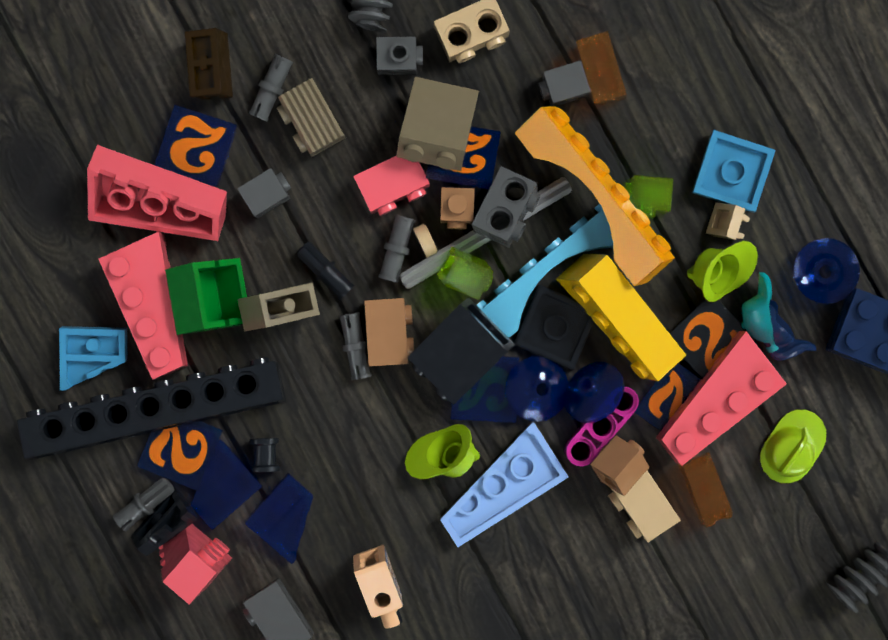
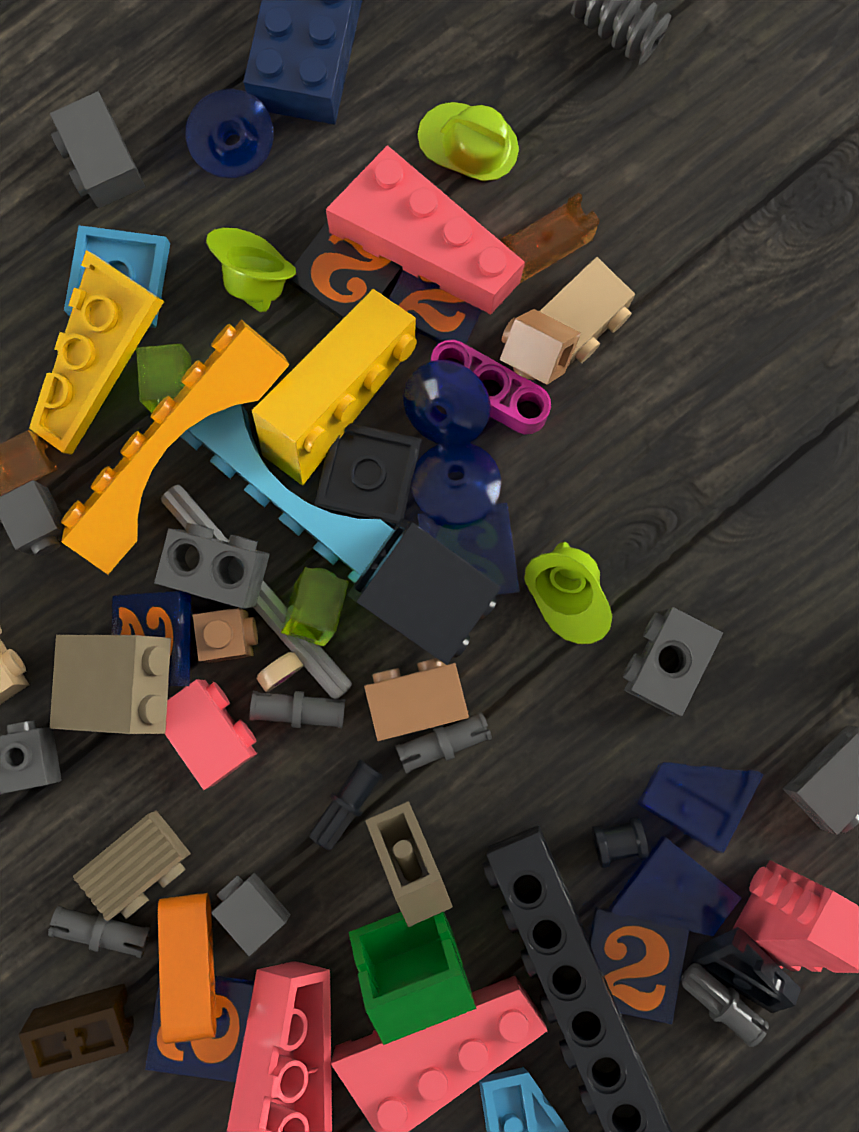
camera: 100 degrees left, 5 degrees down
light nougat torso [353,545,403,629] -> none
light blue wing [440,422,568,547] -> none
tan tile [706,202,750,240] -> none
hair [741,272,816,361] -> none
none -> yellow wing [29,250,164,454]
none -> dark grey brick [50,91,146,209]
none -> orange beam [158,893,217,1044]
none -> dark grey brick [623,607,723,717]

